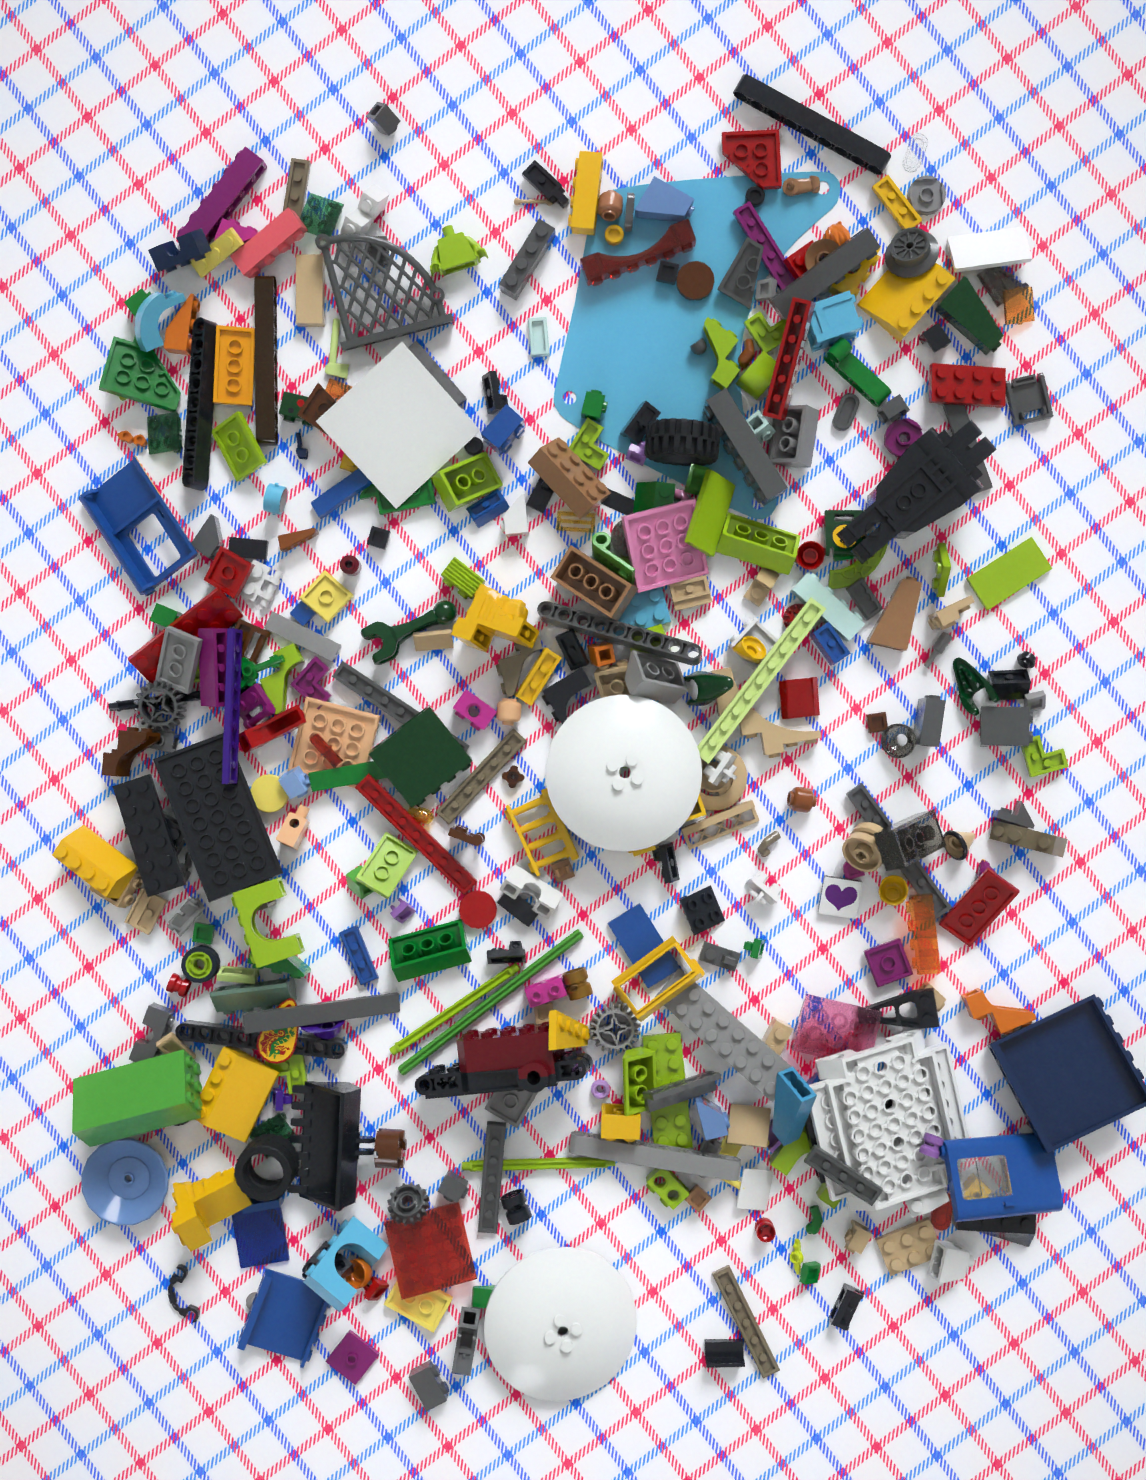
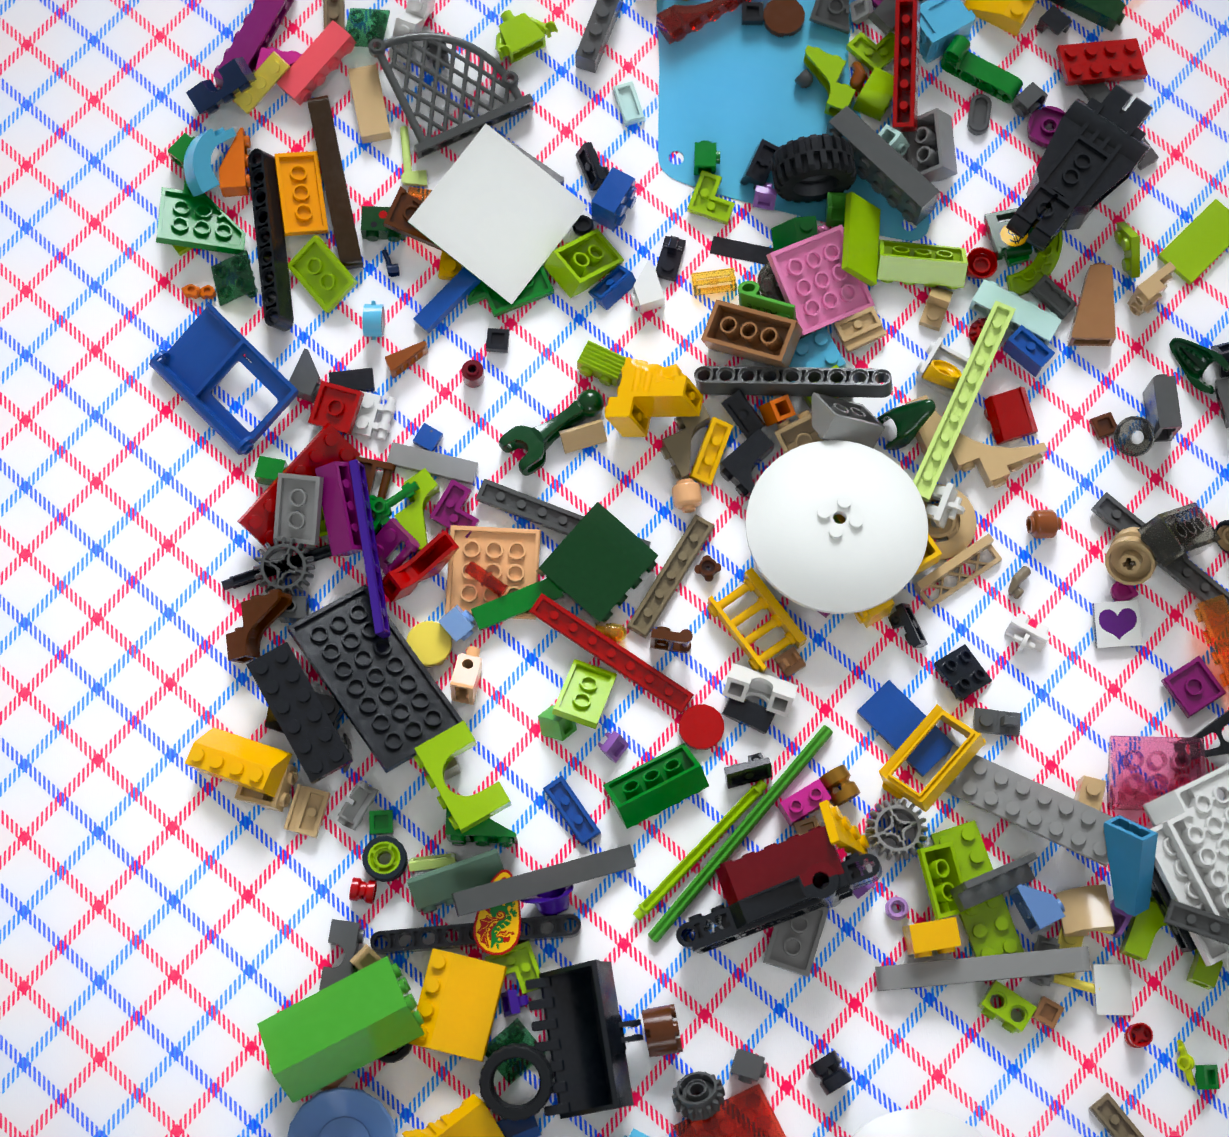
camera: 15 degrees left, 15 degrees down
light yellow tile [299,570,354,624] -> none
dark pink brick [453,689,497,731] -> none
lime piece [462,1157,616,1172] -> none
dark grey tile [478,1121,506,1234] -> none
medium nougat brick [528,437,611,519] -> none
green tile [743,938,766,959] -> none
green arm [806,1205,823,1235] -> none
yellow hair [878,875,909,906] -> none
light grey axle [924,632,953,668] -> none
dark grey container [1006,372,1054,427] -> none

